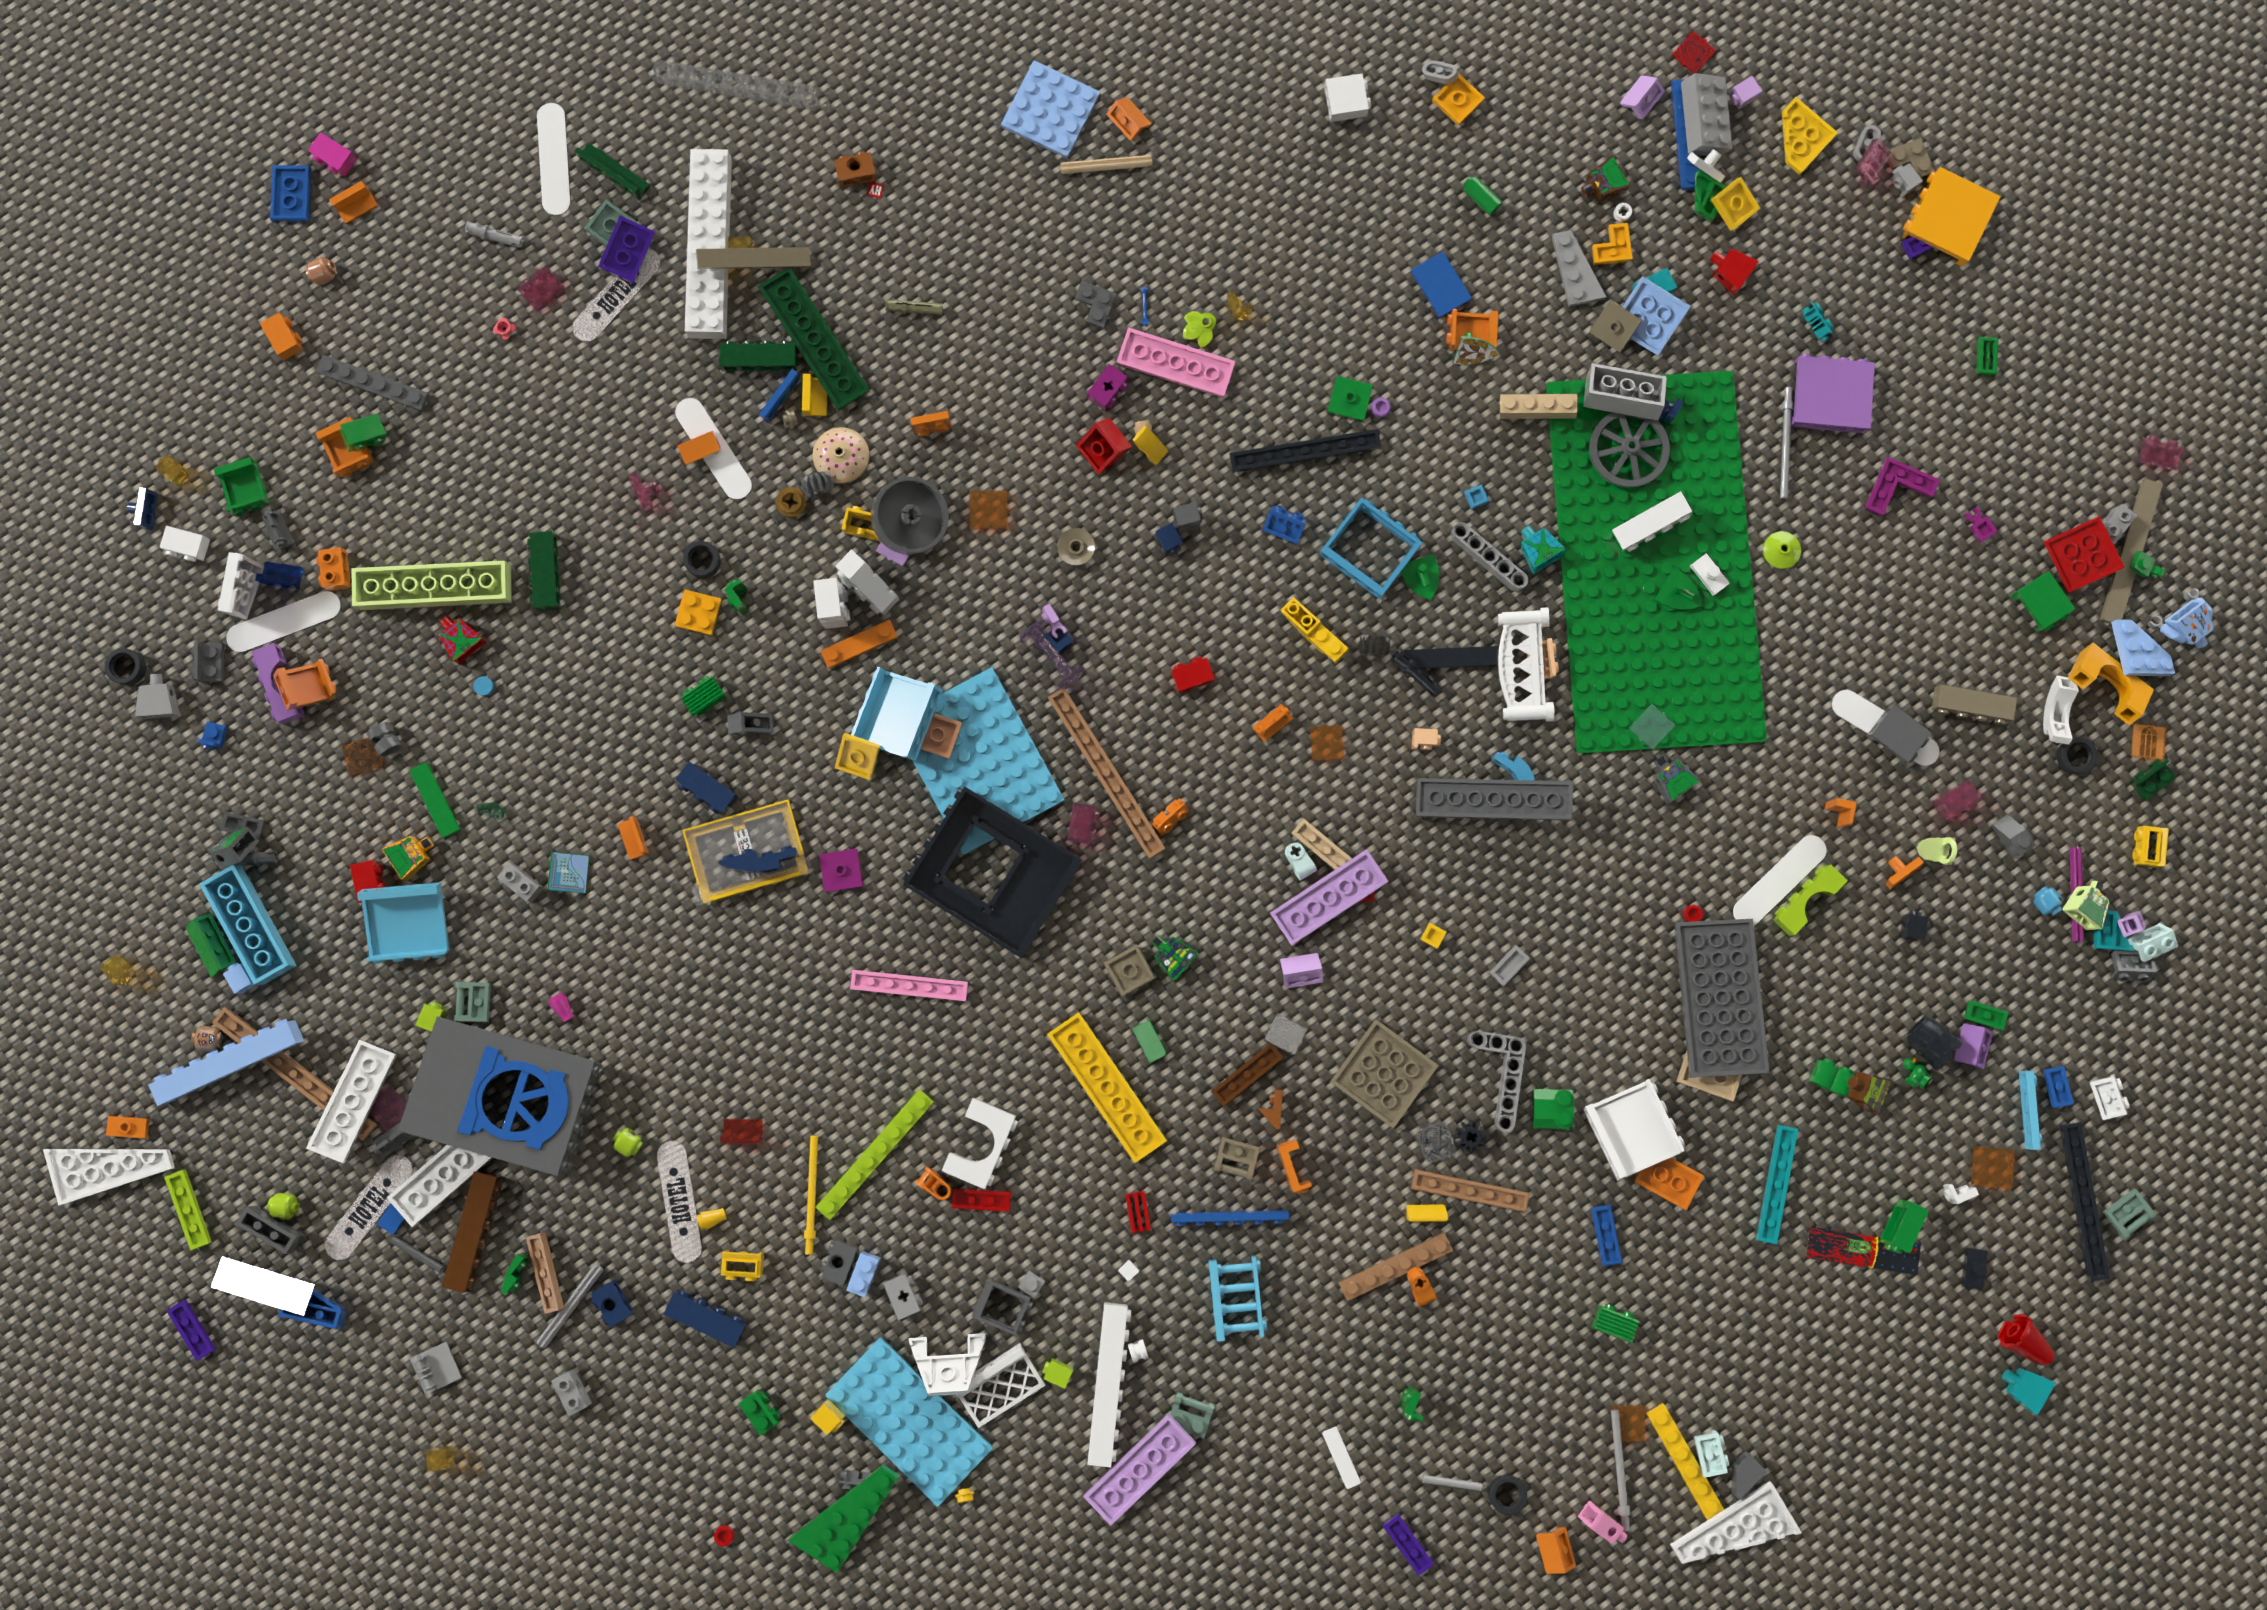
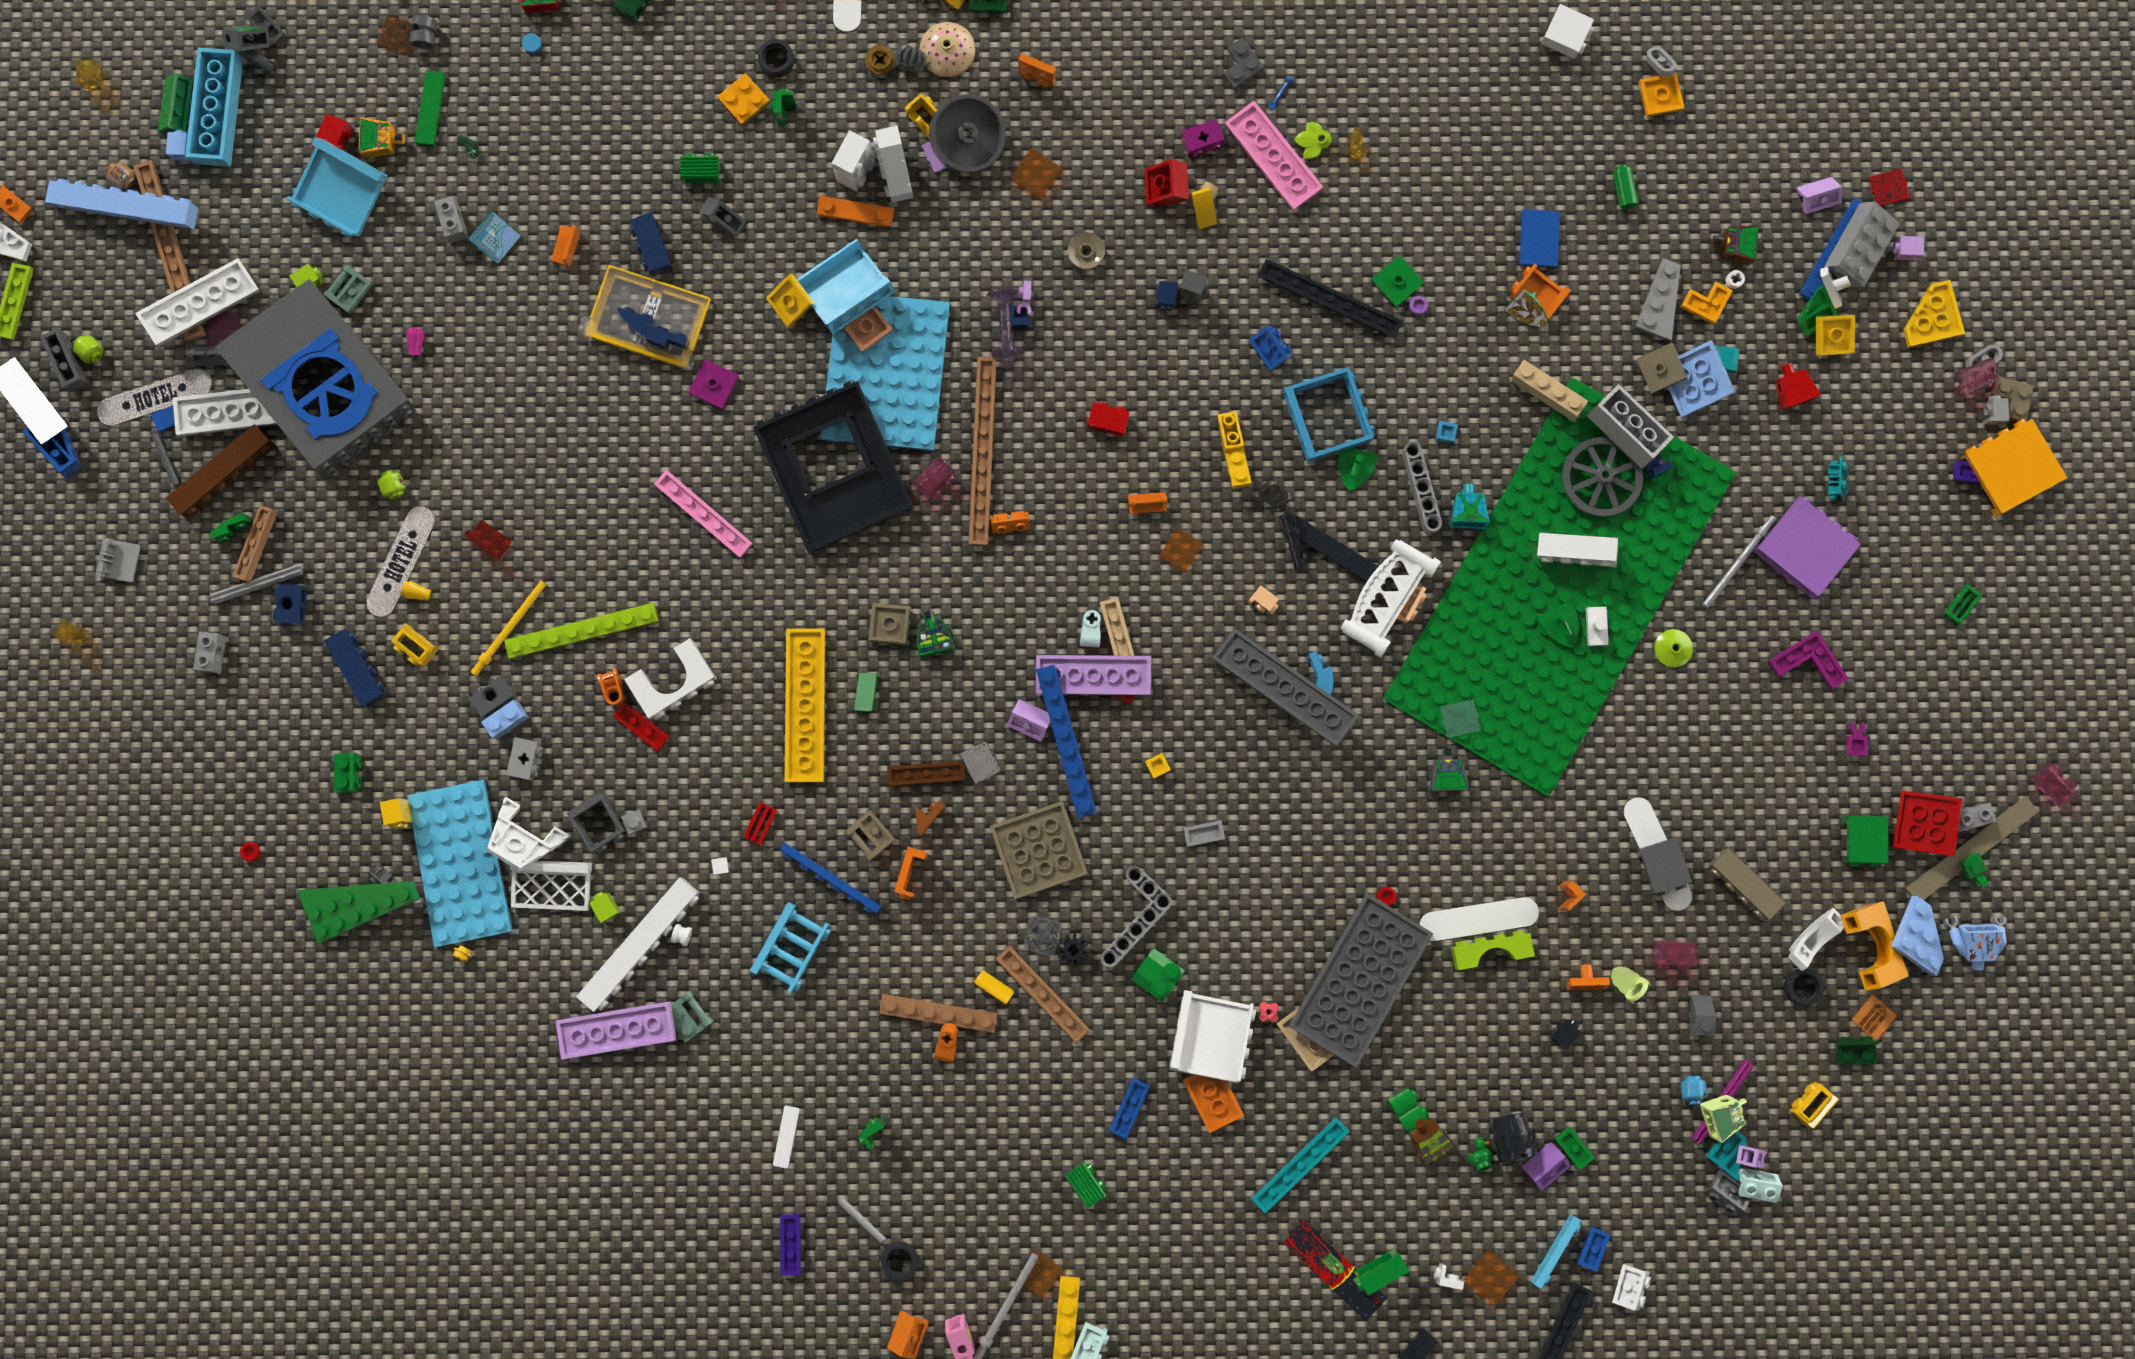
camera: 35 degrees right, 0 degrees up
none -> blue plate [1036,664,1097,818]
none -> coral plate [1259,1002,1279,1022]

